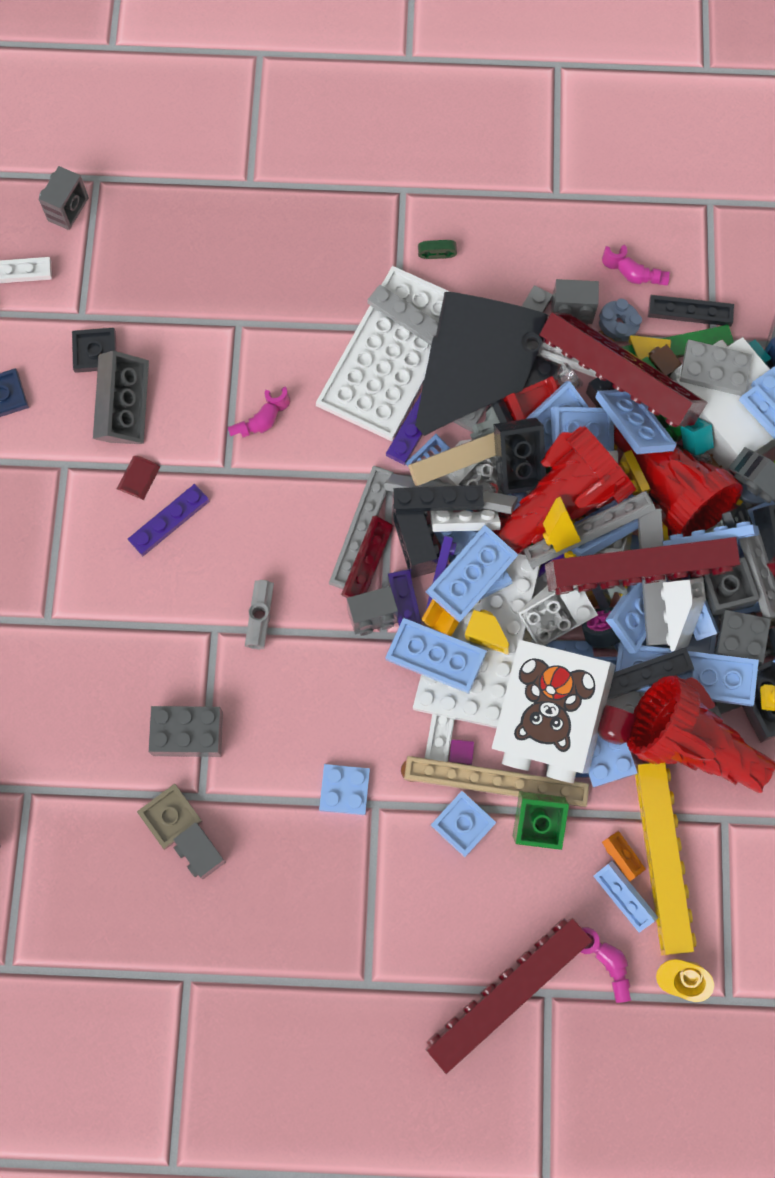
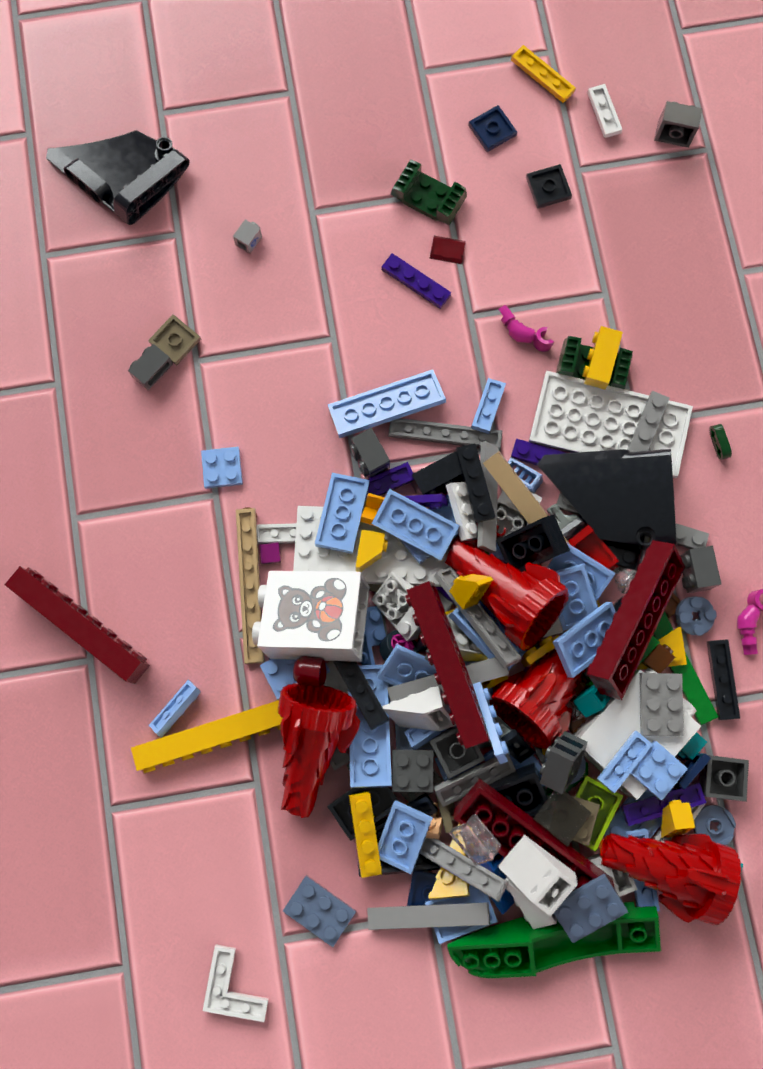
camera: 80 degrees right, 5 degrees up
dark grey slope [93,351,149,444] -> none
dark grey brick [148,706,223,757] -> none
light grey piece [245,580,274,650] -> none
dark red tile [341,515,394,598] -> none
light blue plate [431,791,496,858] -> none
green brick [512,791,569,850] -> none
dark pink piece [581,927,631,1003] -> none
orange plate [602,830,646,882] -> none
yellow piece [656,959,714,1002] -> none
none -> light grey brick [233,219,262,253]
none -> light blue plate [328,369,446,438]
none -> dark green plate [390,159,467,225]
none -> light blue plate [471,378,506,434]
none -> dark green plate [556,336,633,389]
none -> yellow brick [582,326,623,390]

